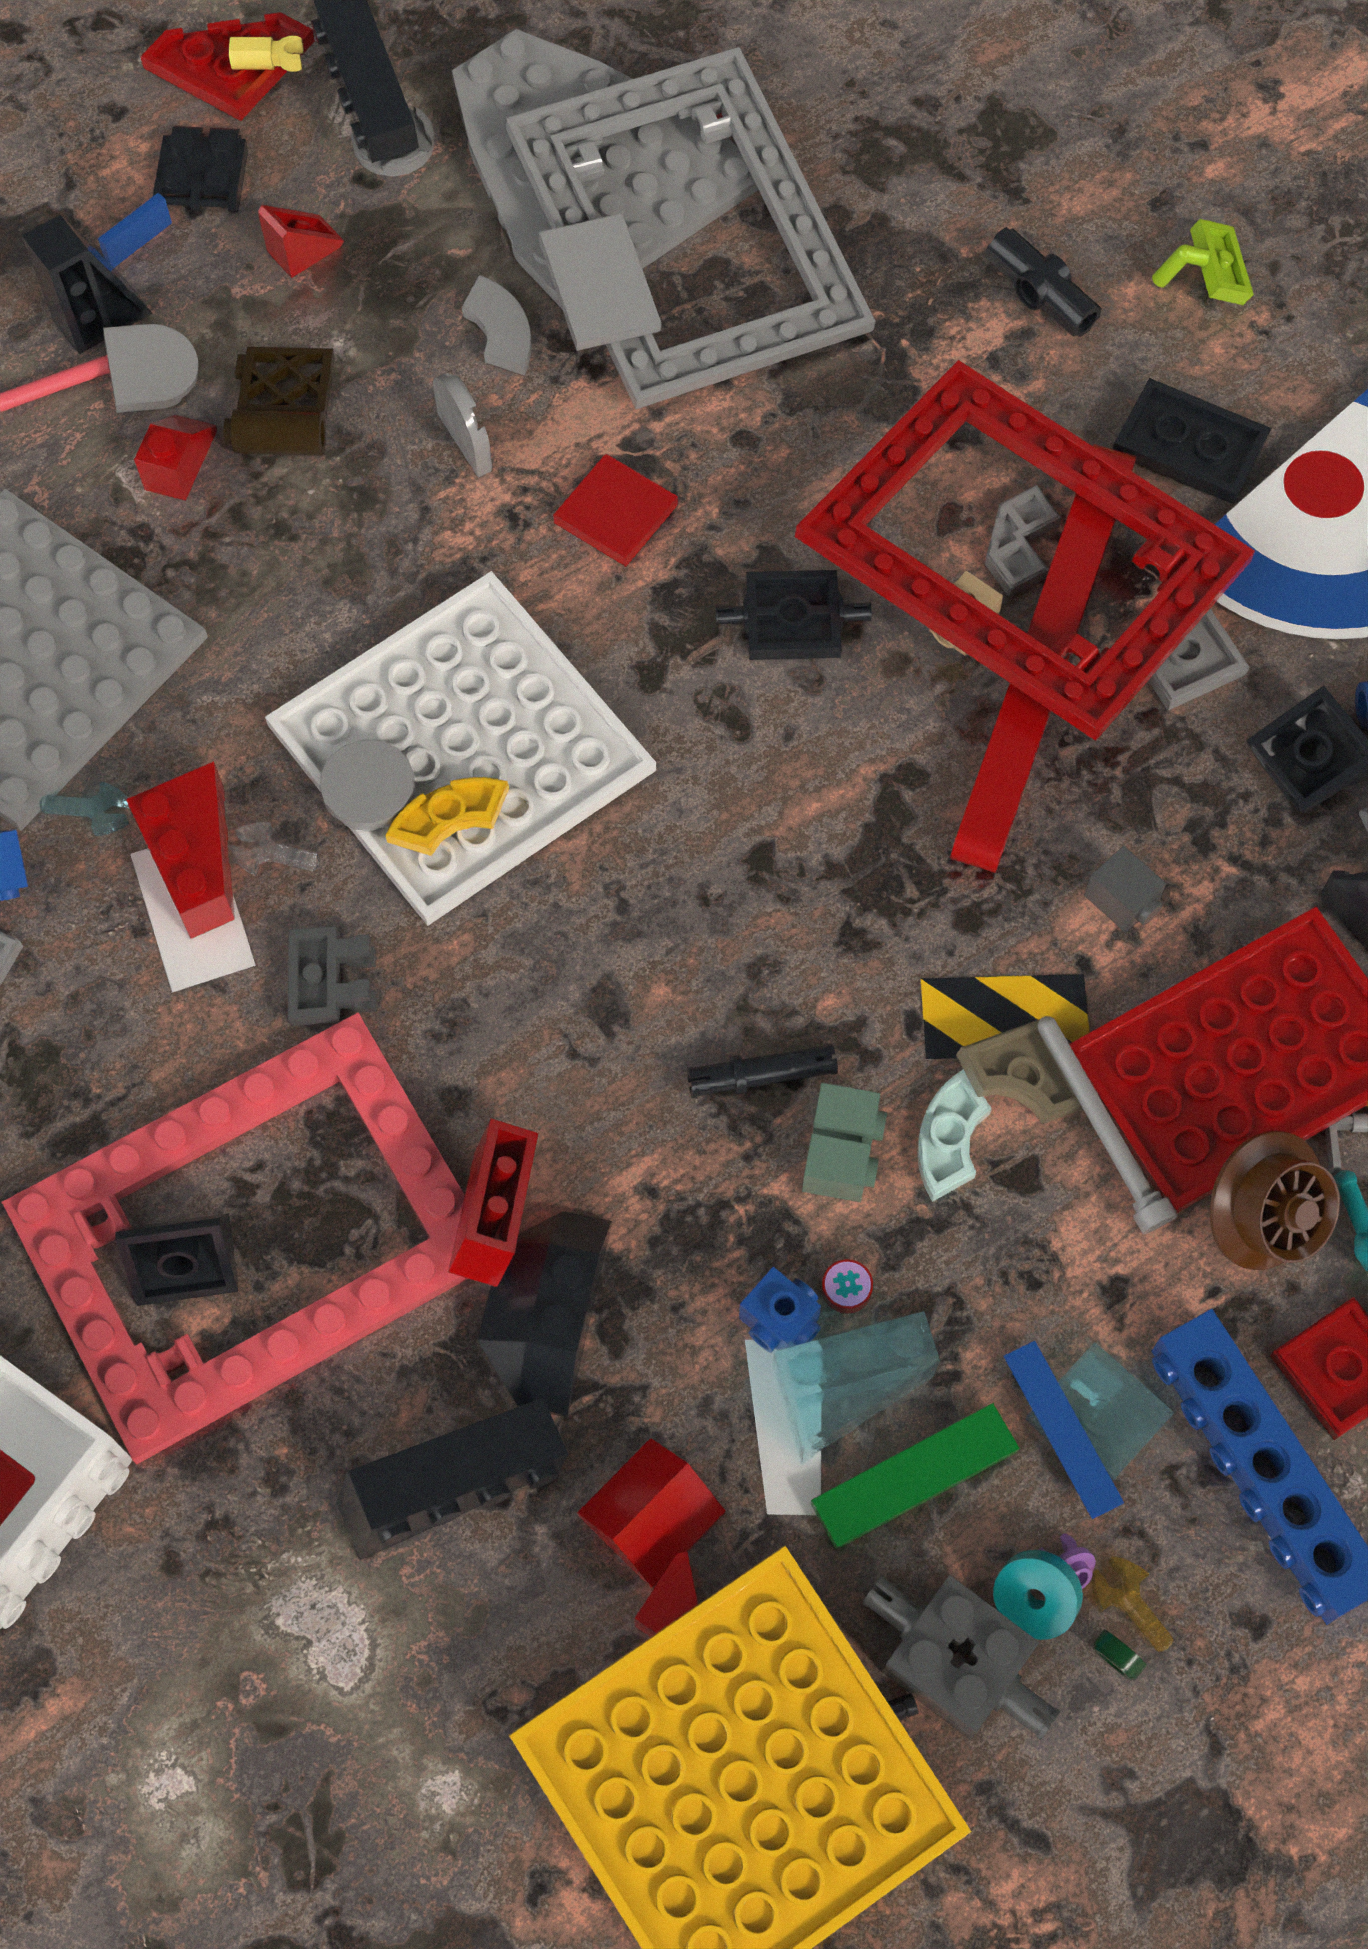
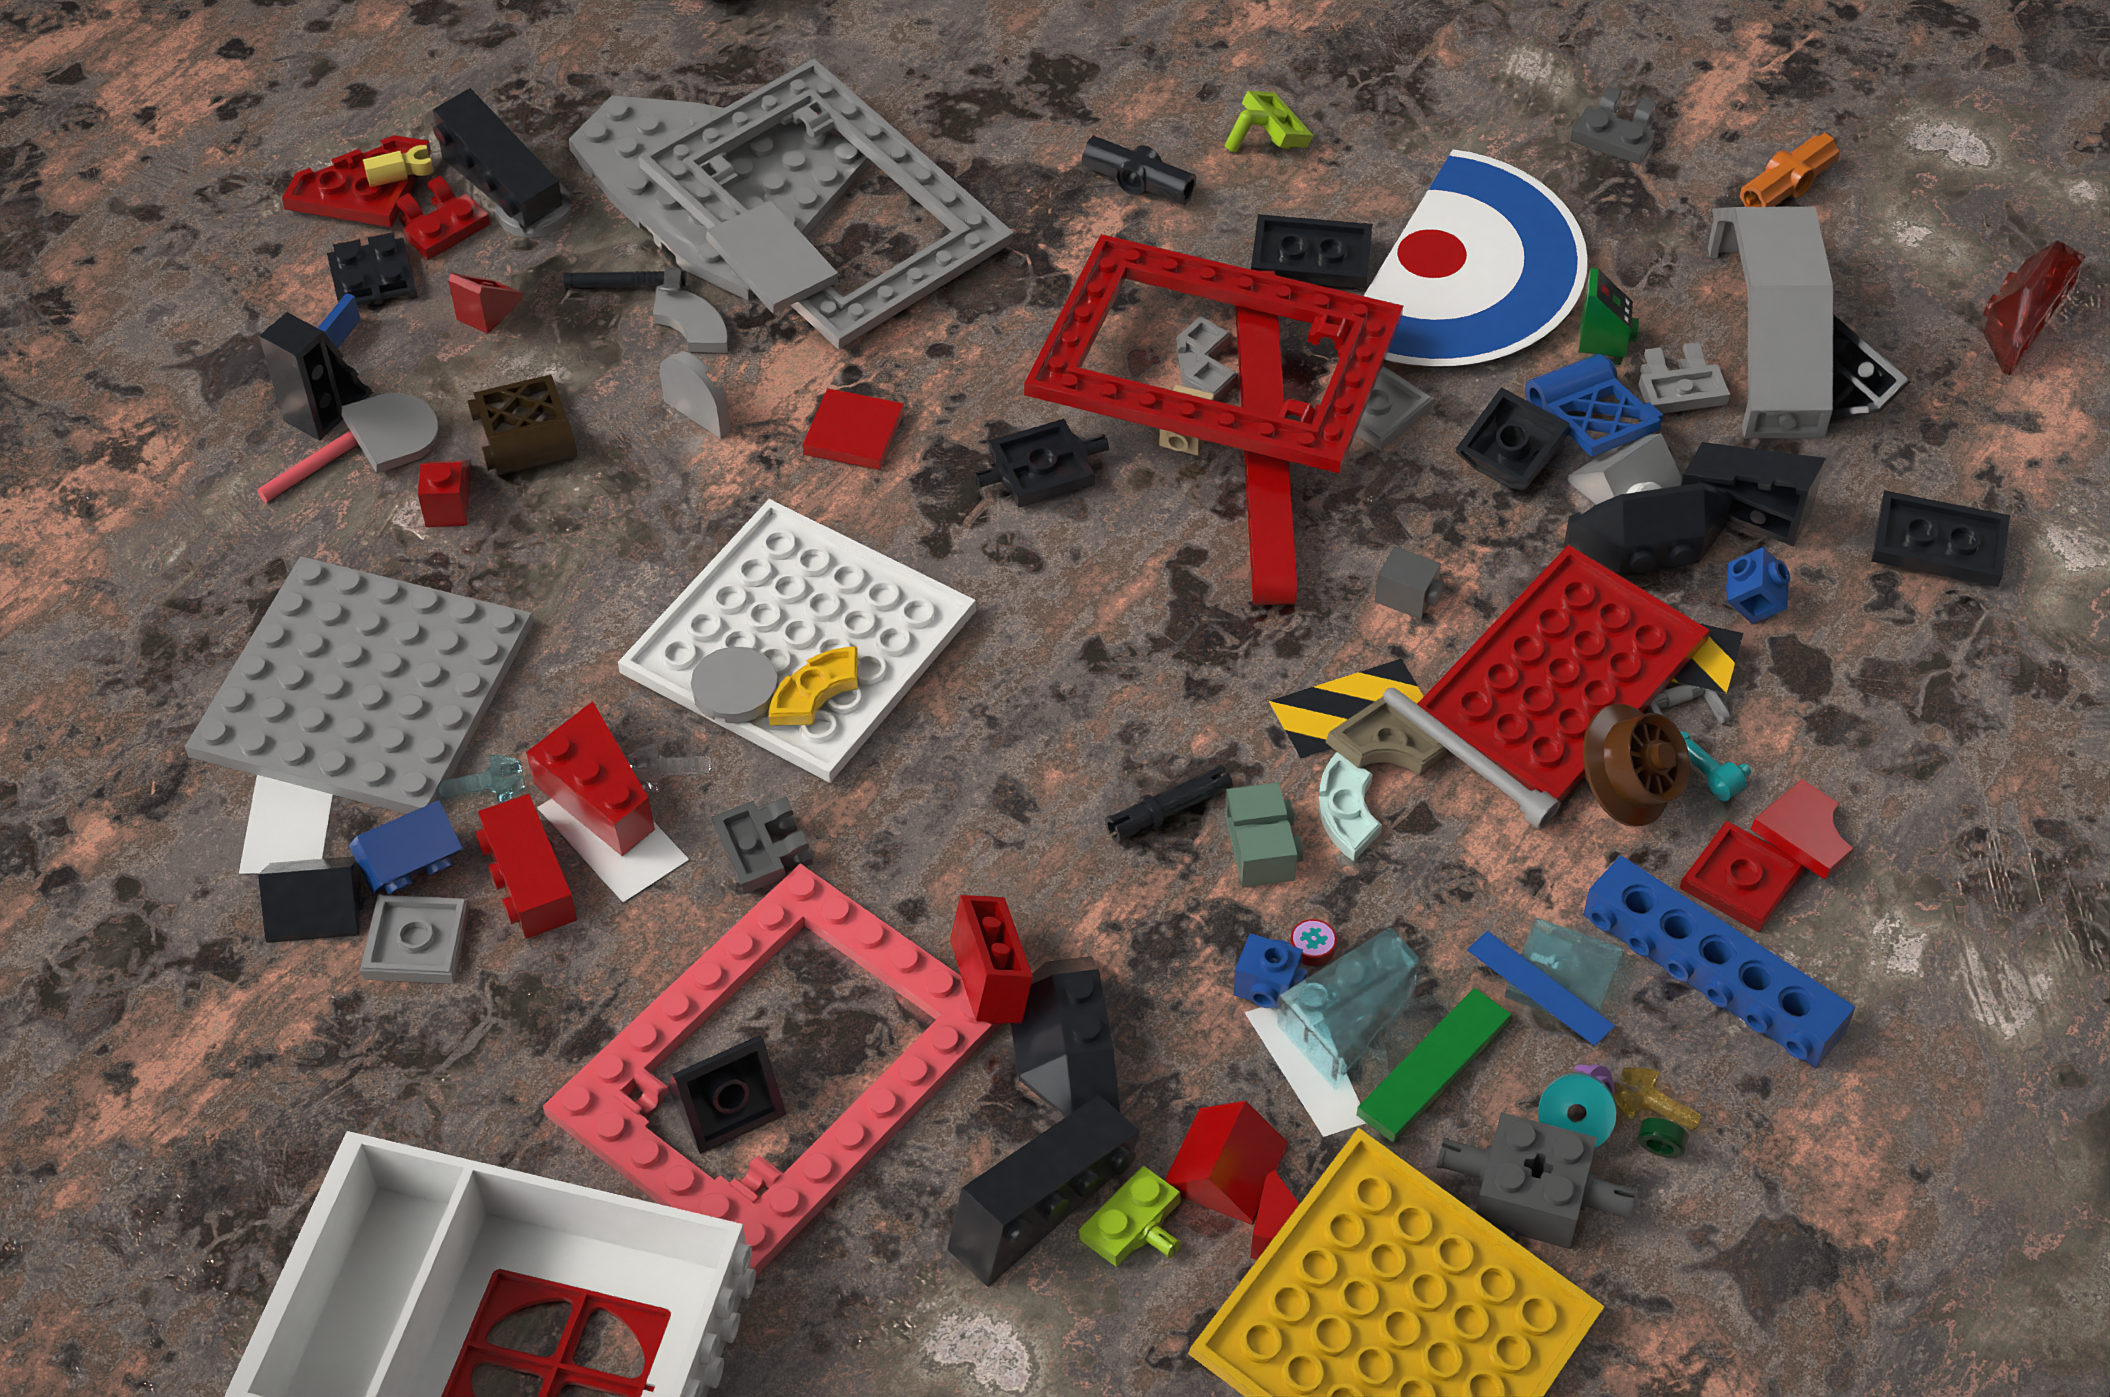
camera: 20 degrees left, 15 degrees down
none -> red plate [396,176,490,260]
none -> red brick [474,794,577,939]
none -> black piece [563,268,687,292]
none -> lime plate [1079,1166,1181,1267]

